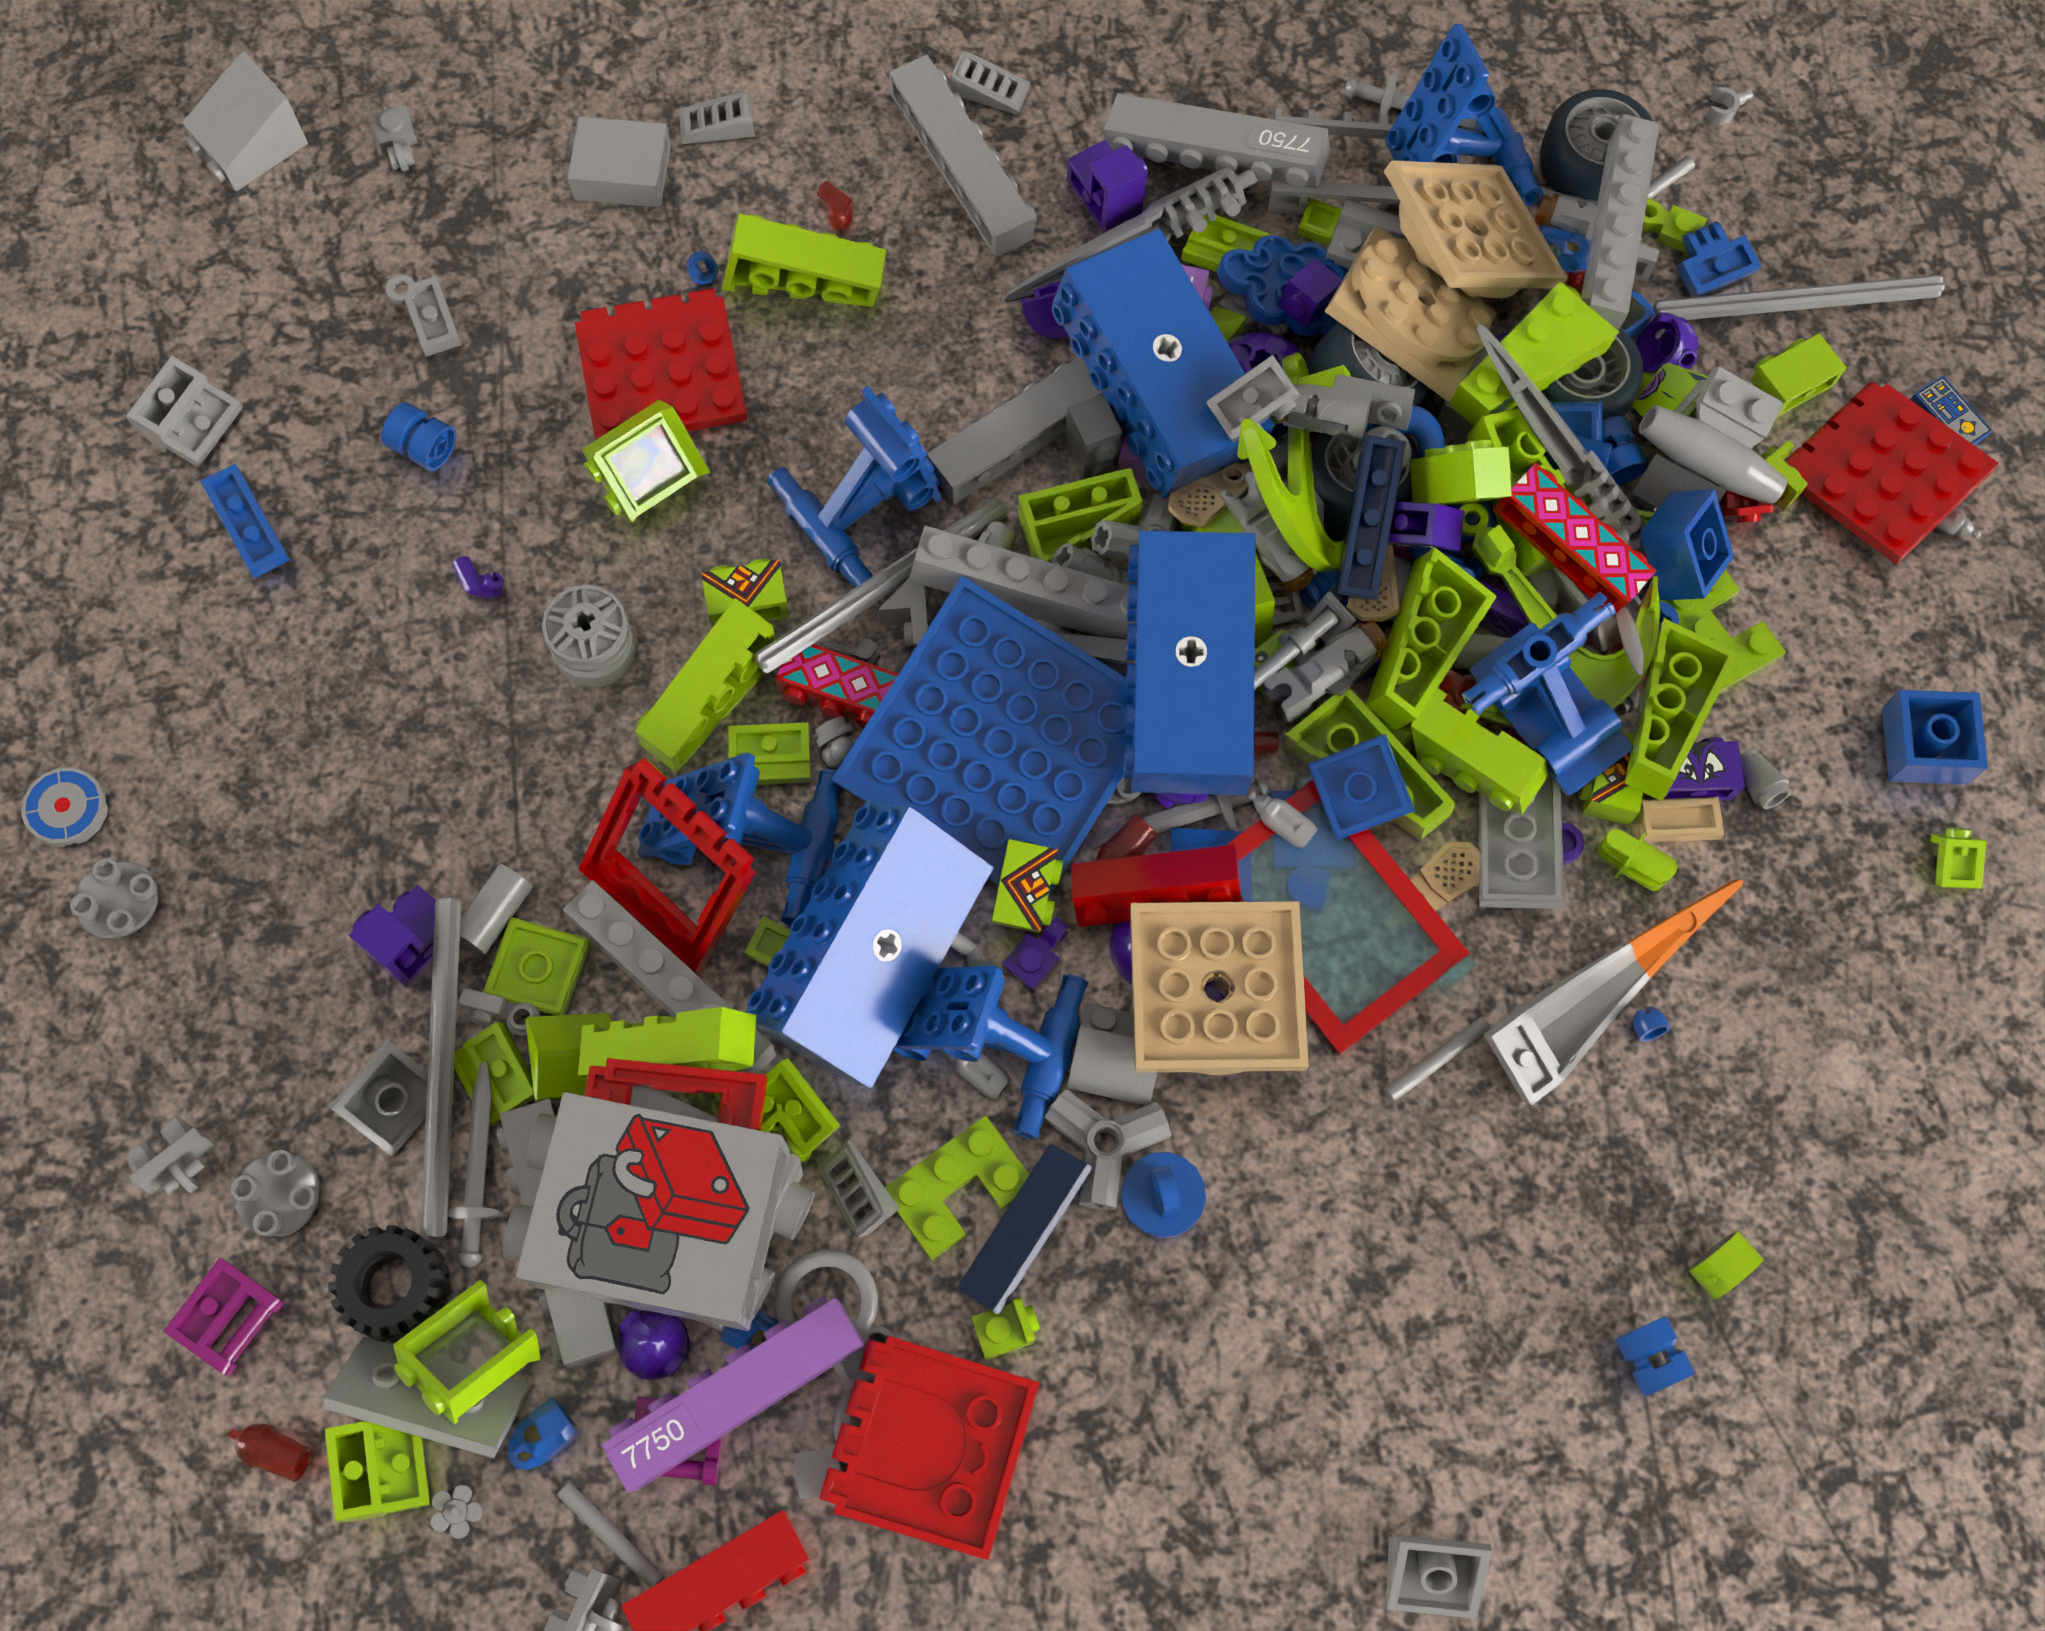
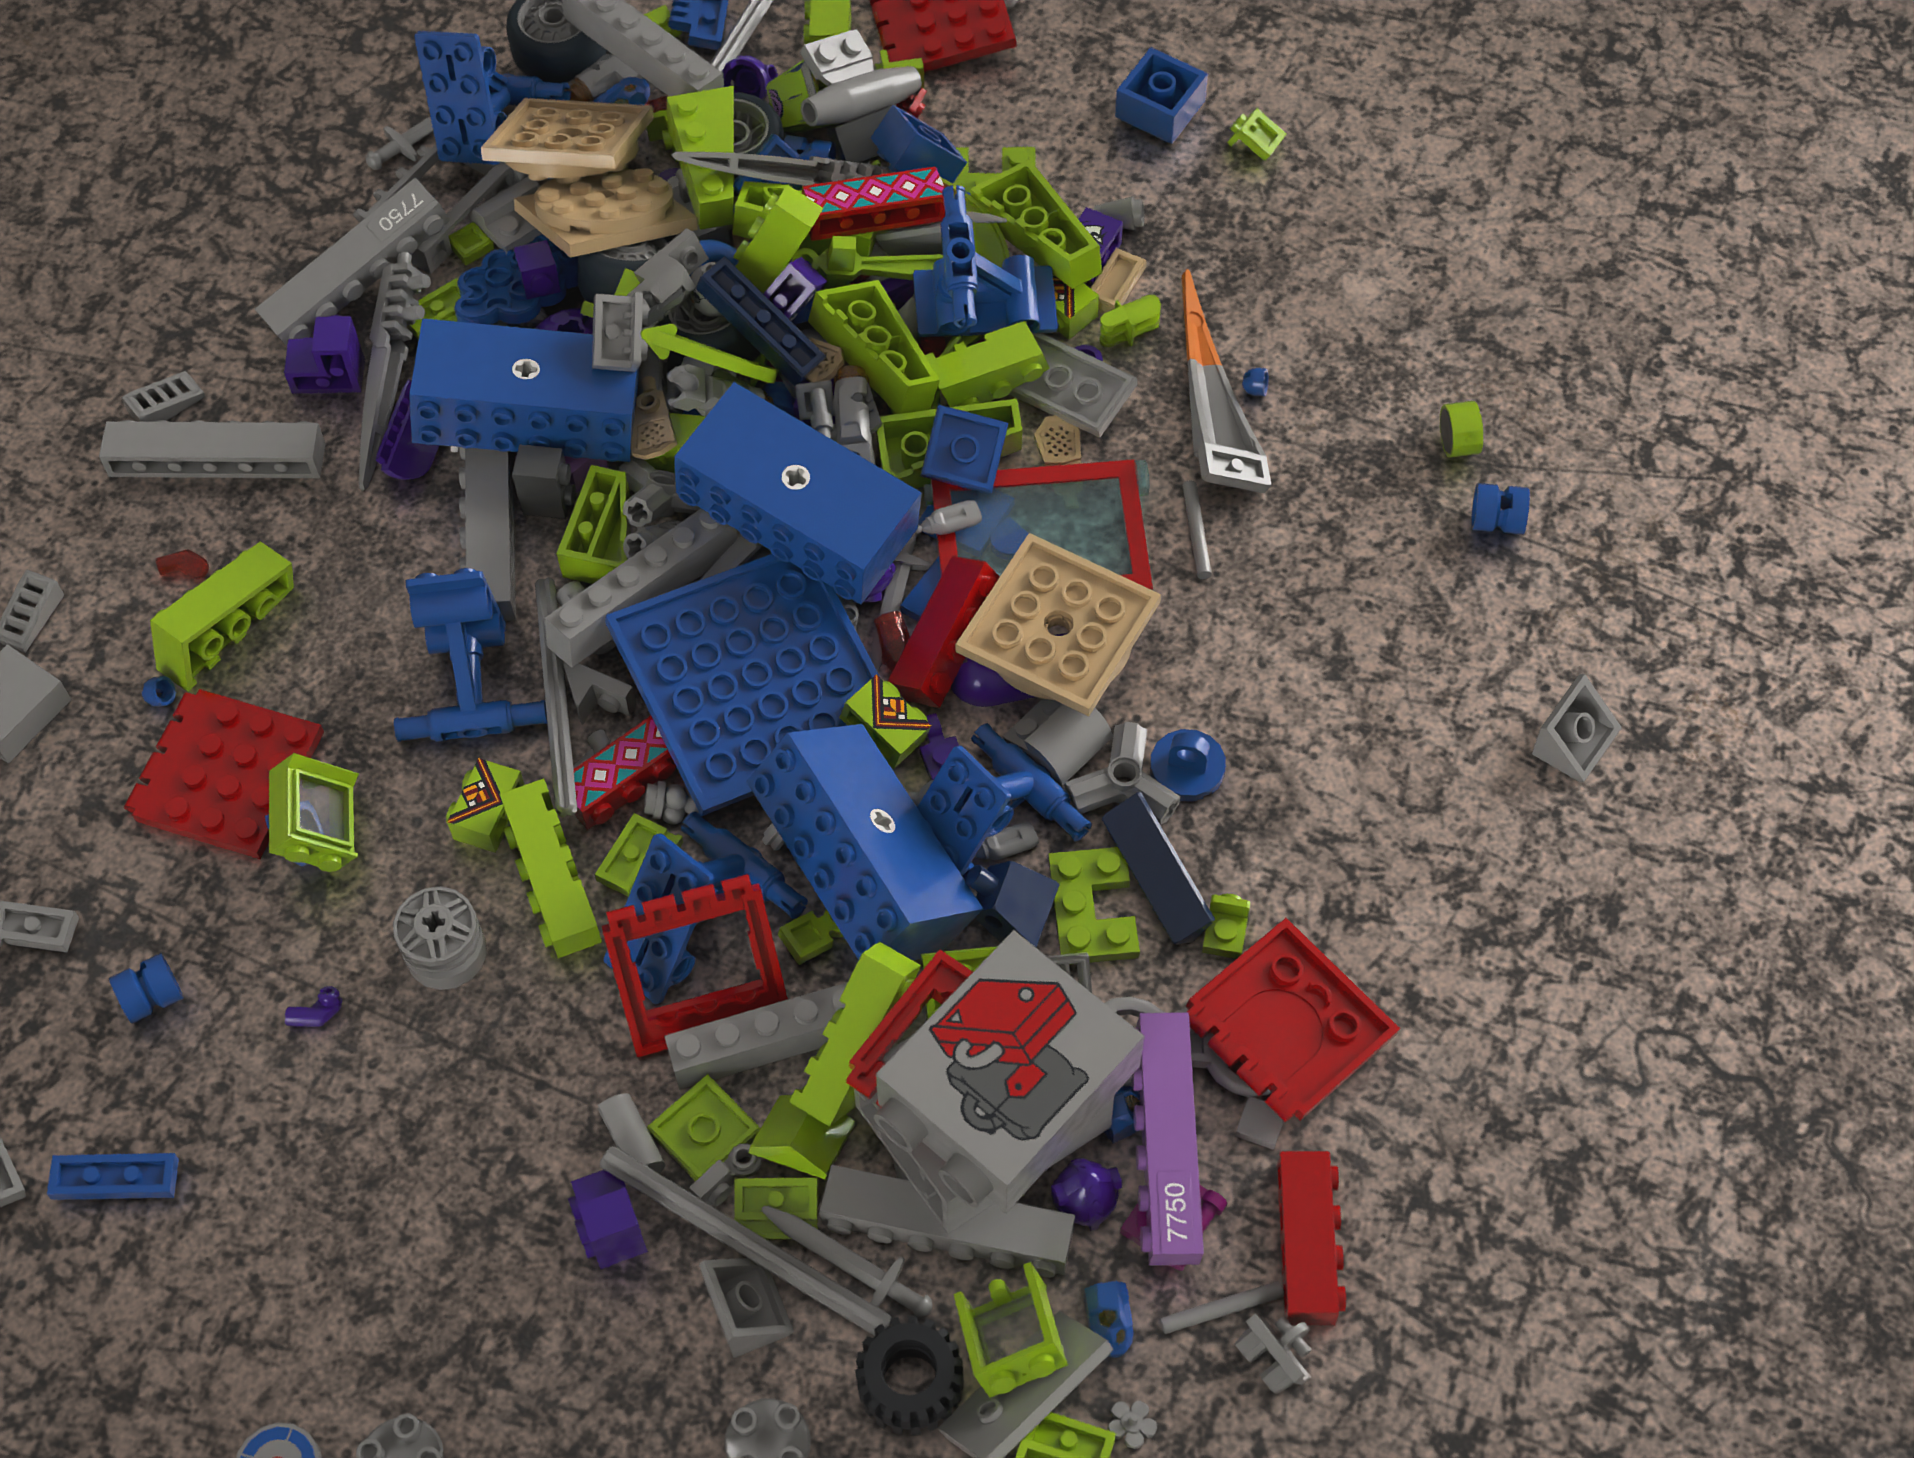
camera: 55 degrees left, 10 degrees down
none -> dark blue torso [965,861,1060,948]

